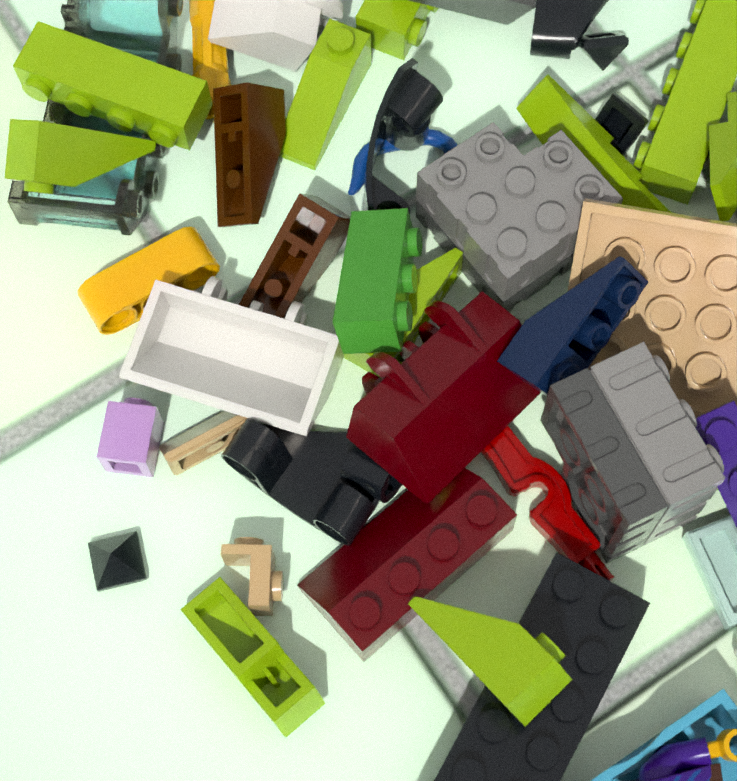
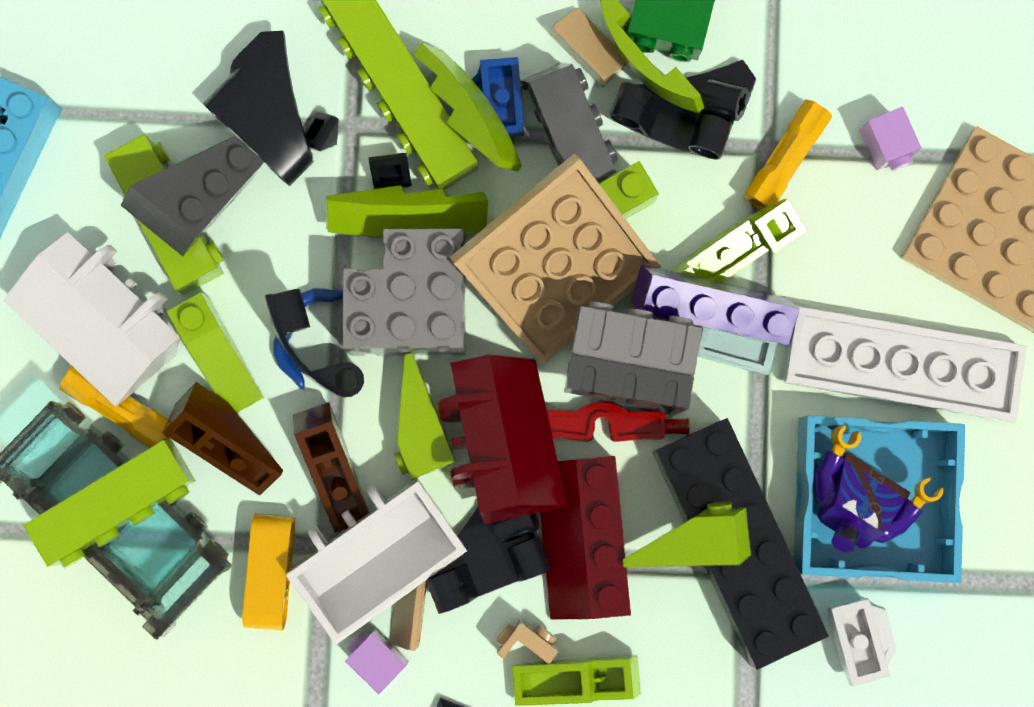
camera: 60 degrees left, 15 degrees up
lime slope [4,119,156,195] -> none
bright green brick [332,208,422,354] -> none
dark blue slope [497,256,648,396] -> none

